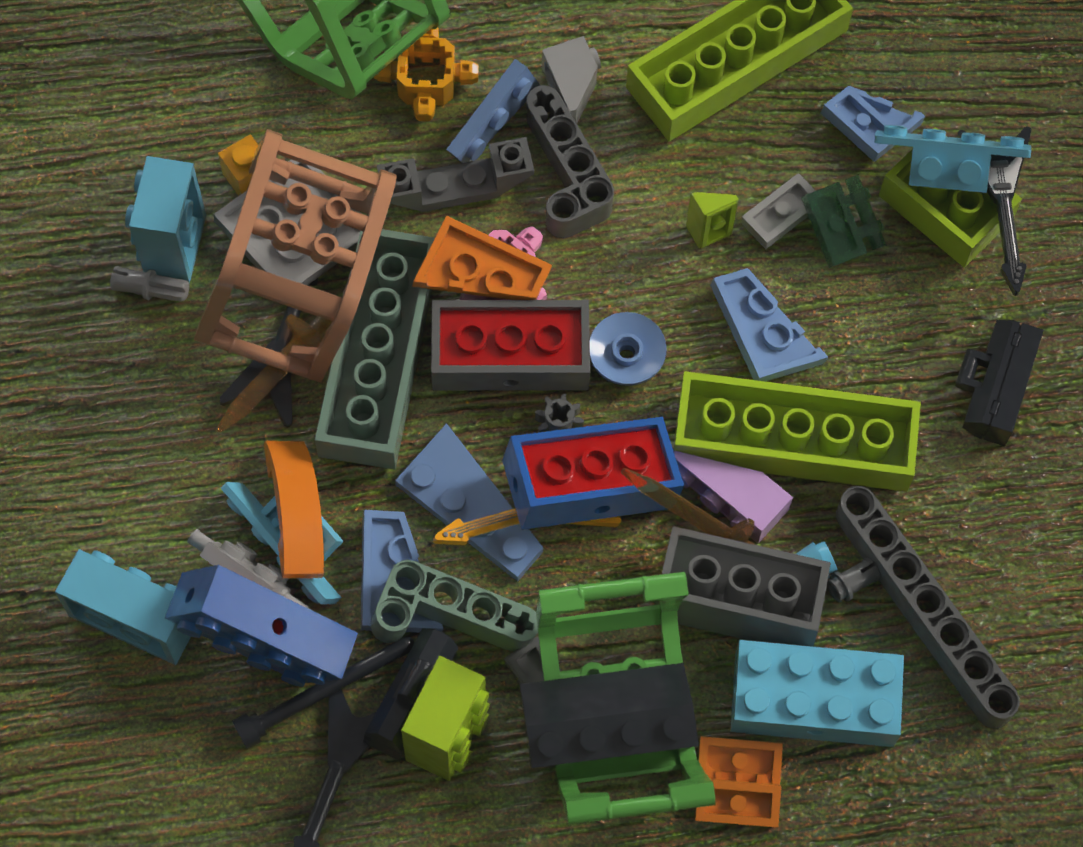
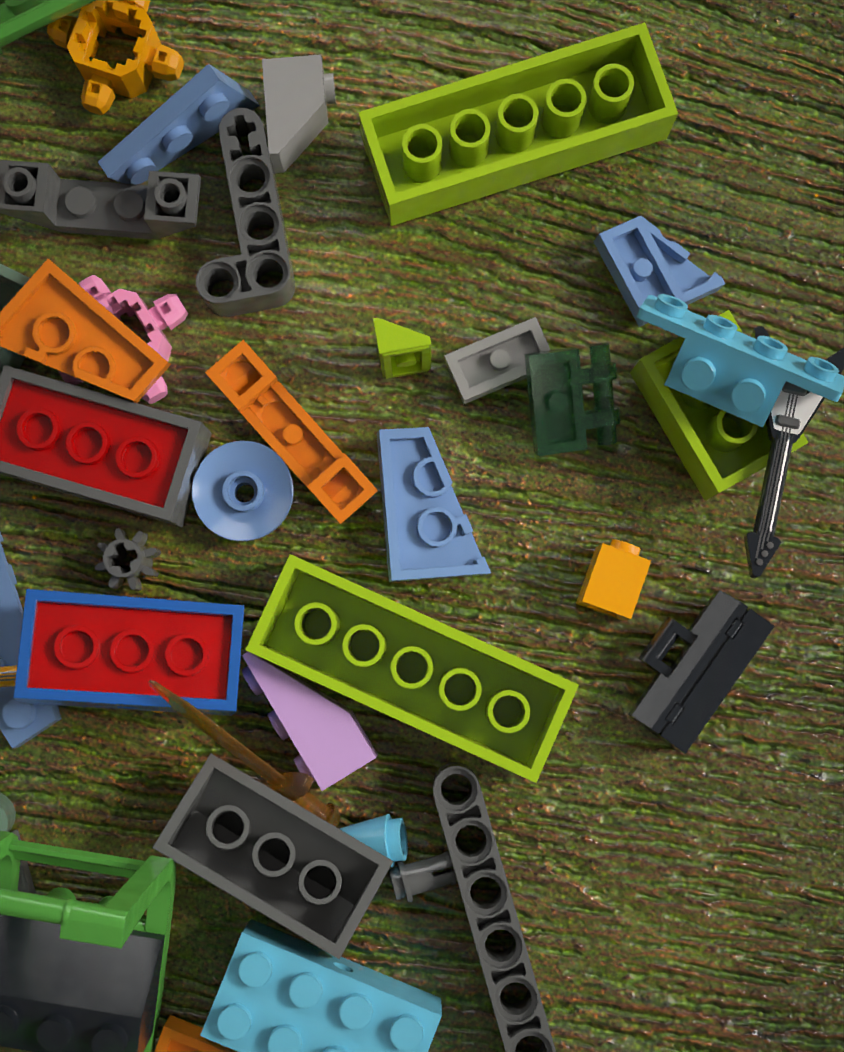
camera: 20 degrees right, 15 degrees up
none -> orange slope [205,340,378,525]
none -> light orange brick [576,539,651,621]

